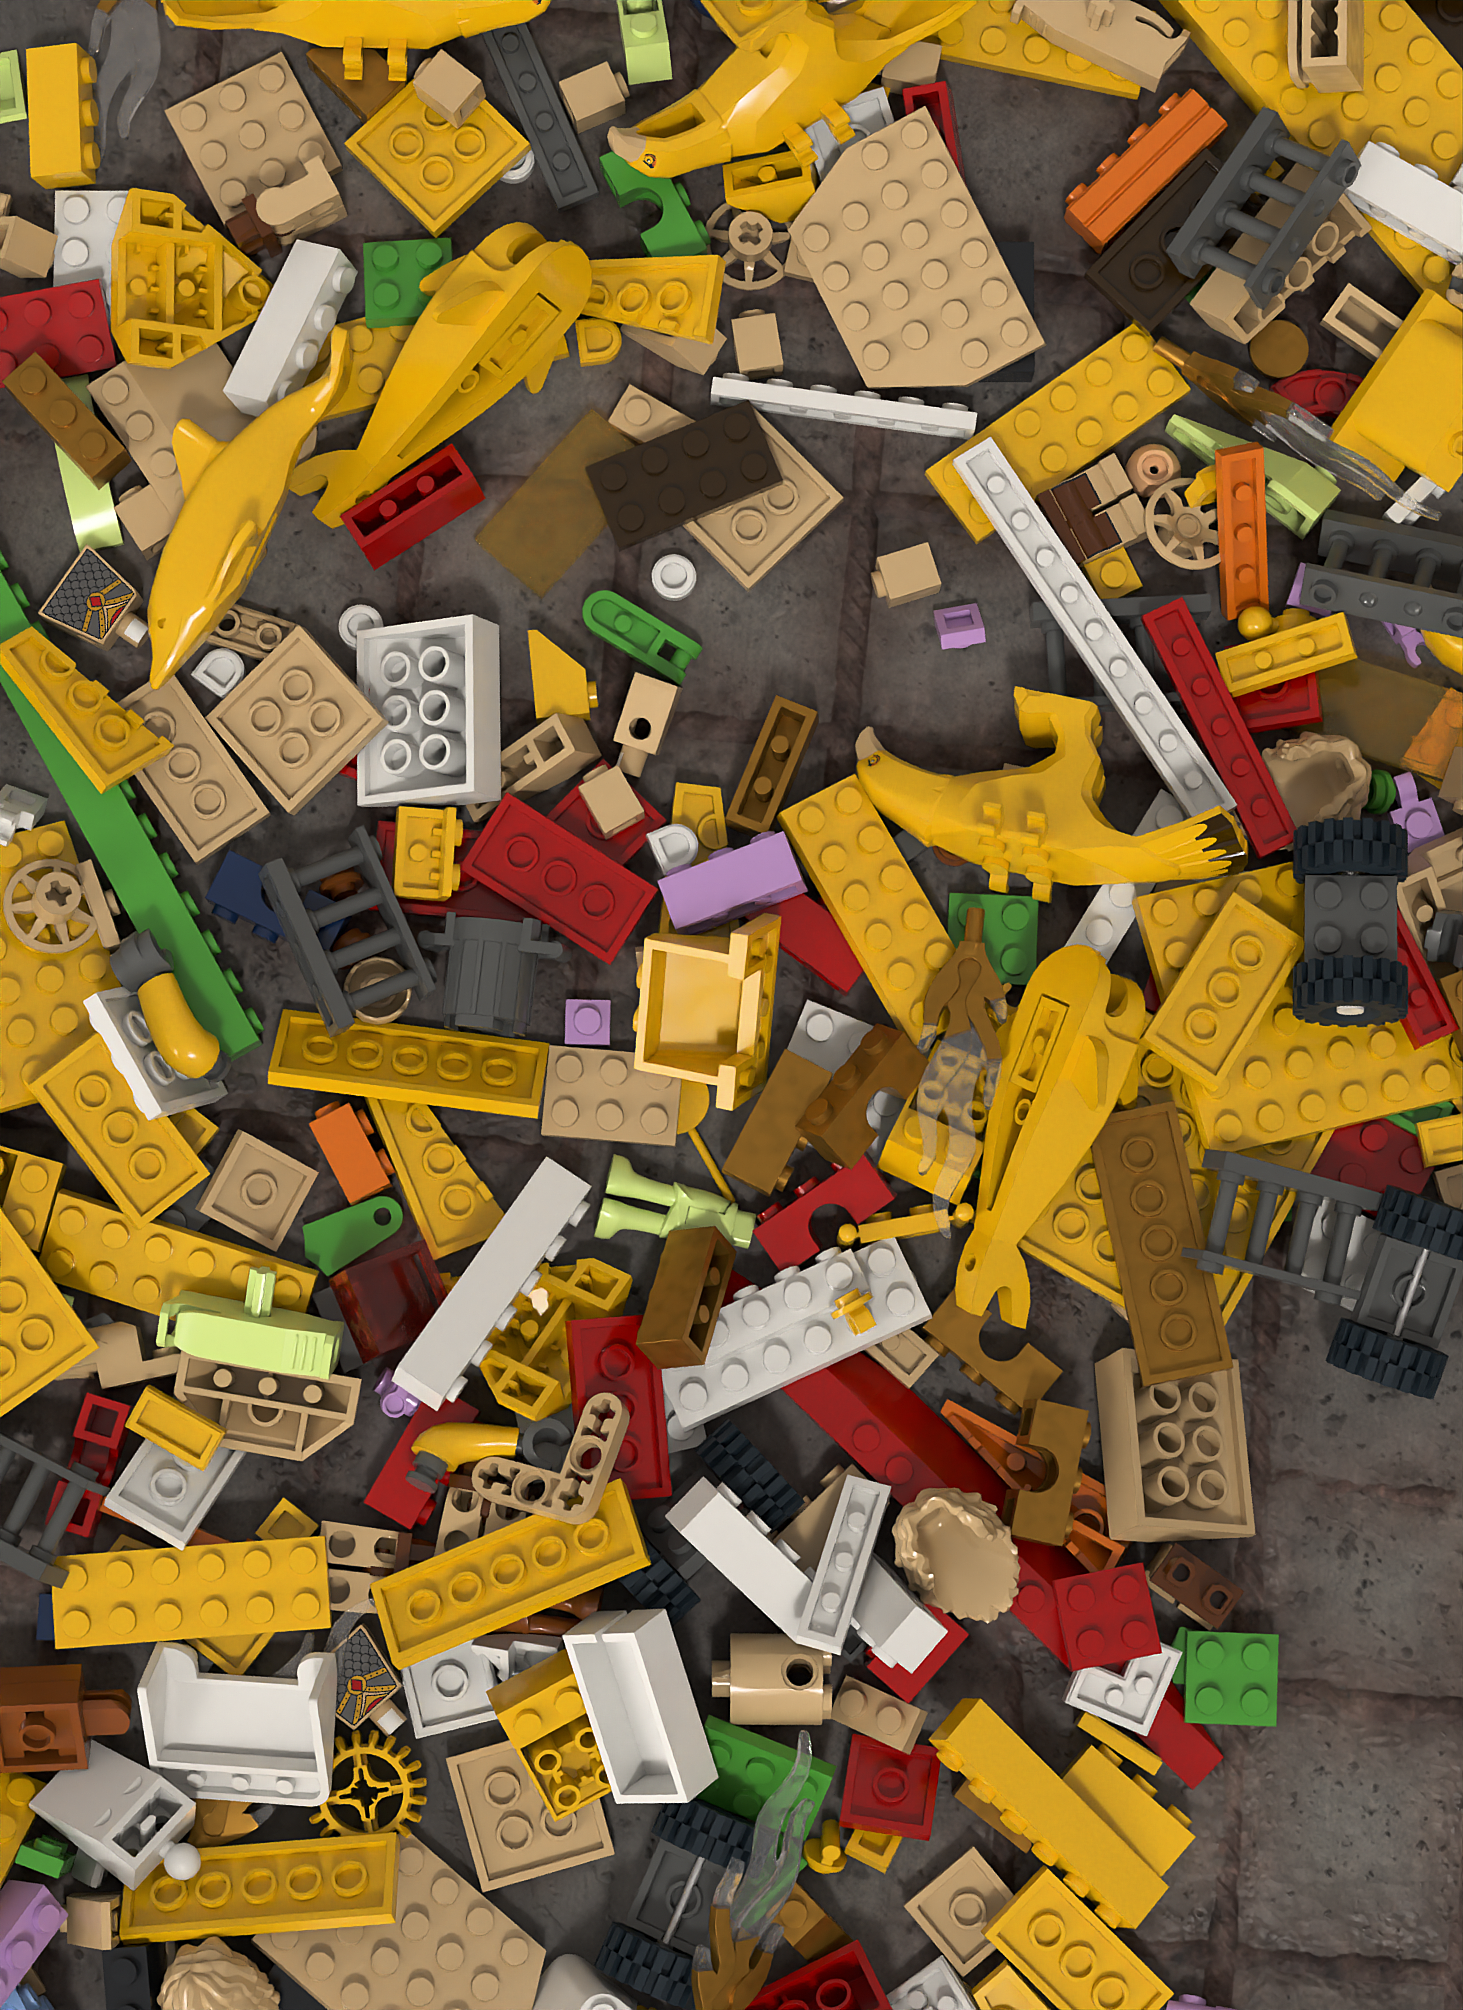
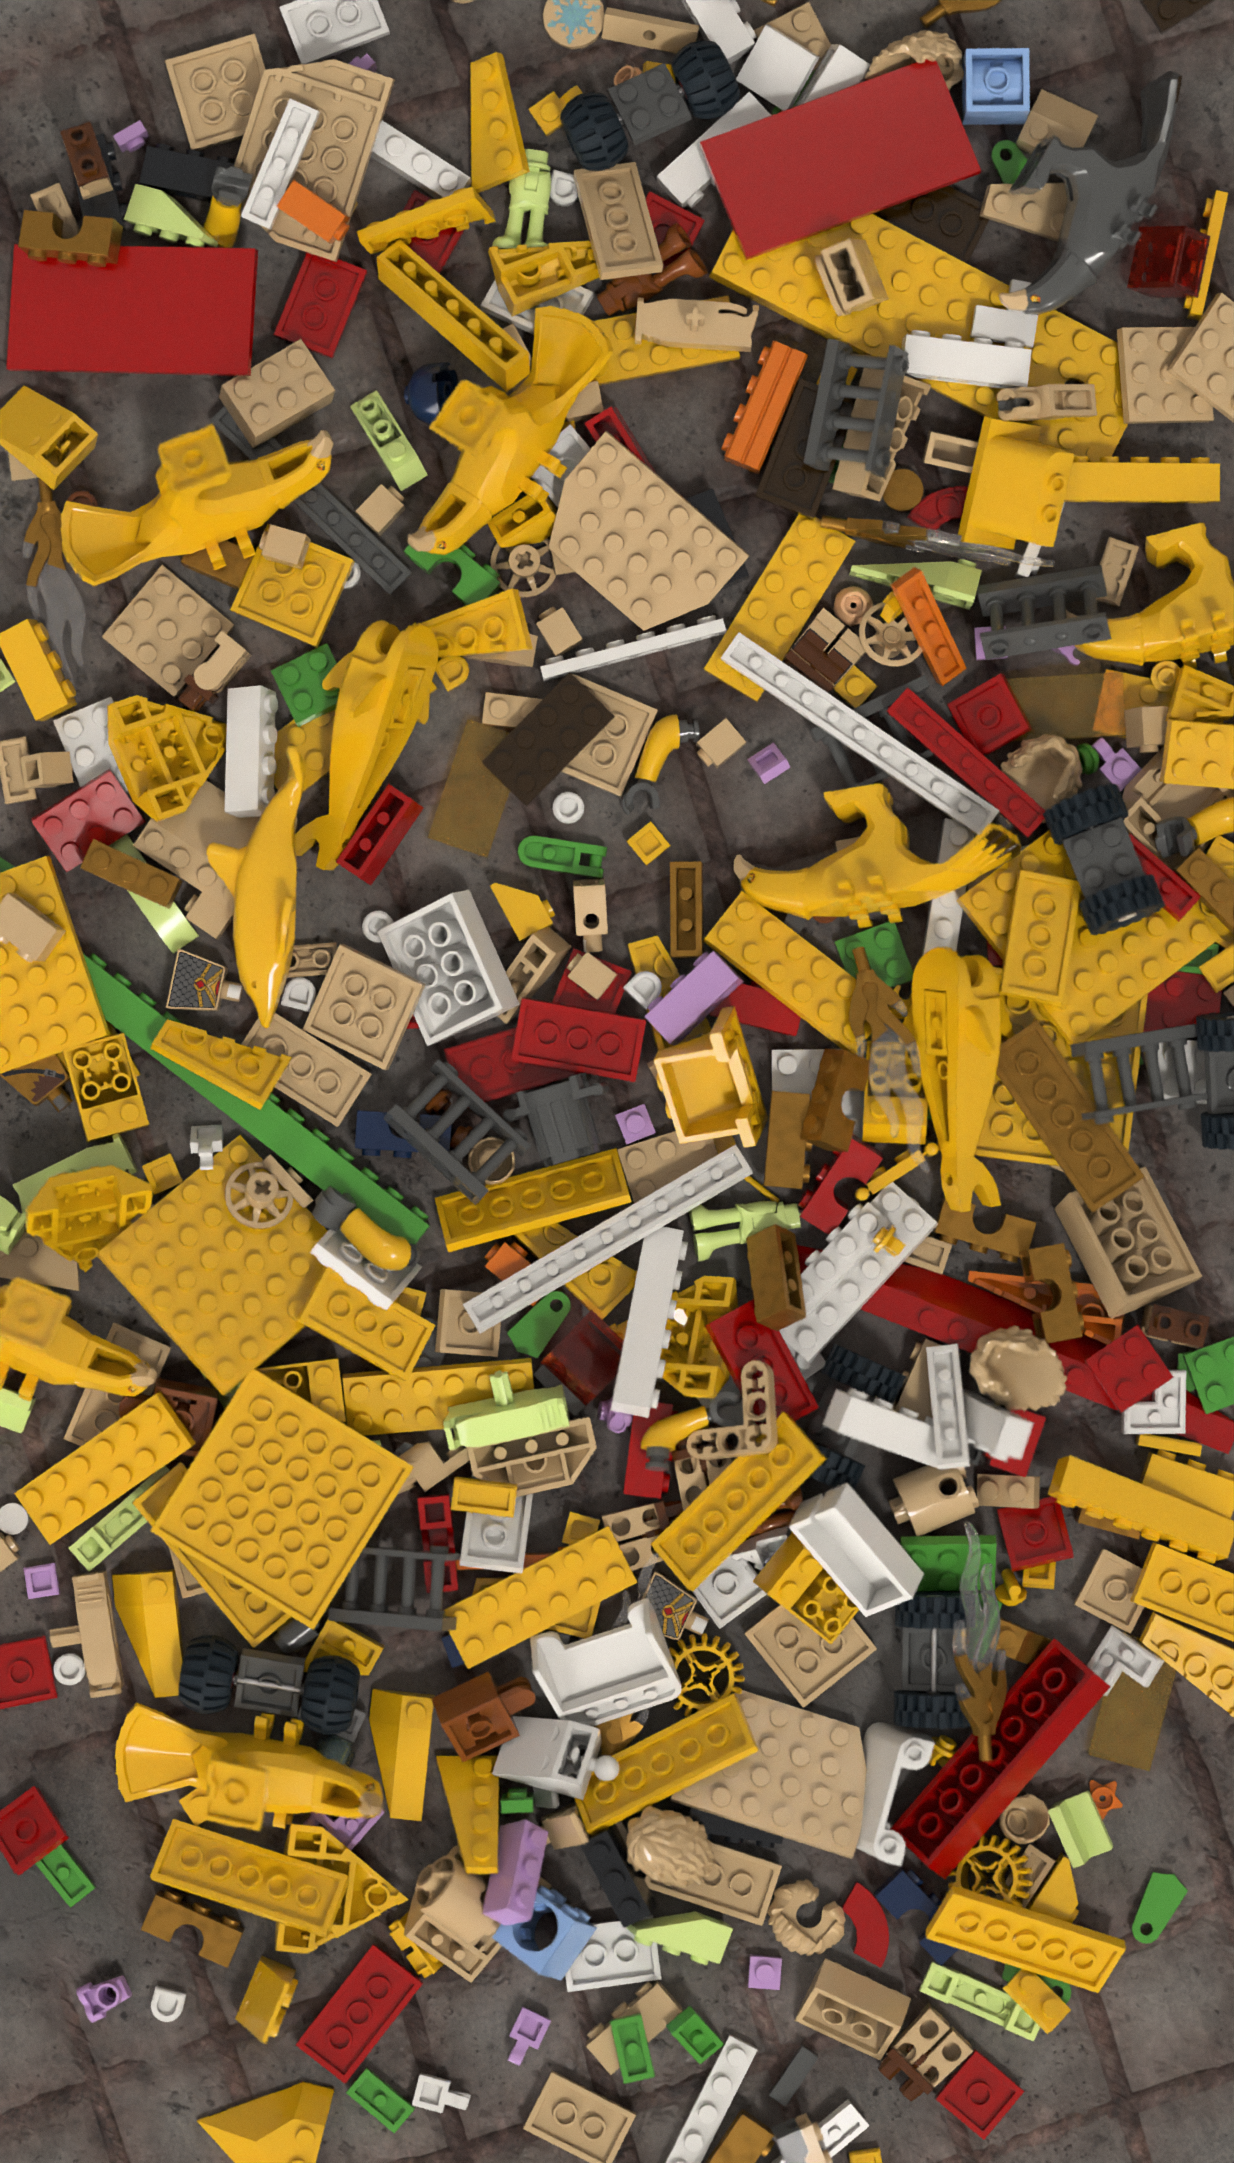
camera: 15 degrees left, 5 degrees up
yellow bracket [392,806,463,901] -> none
yellow plate [1215,612,1358,698] -> none
yellow plate [1237,606,1317,641] -> none
none -> white plate [463,1144,753,1334]
none -> yellow piece [621,714,699,815]
none -> yellow plate [626,821,671,866]

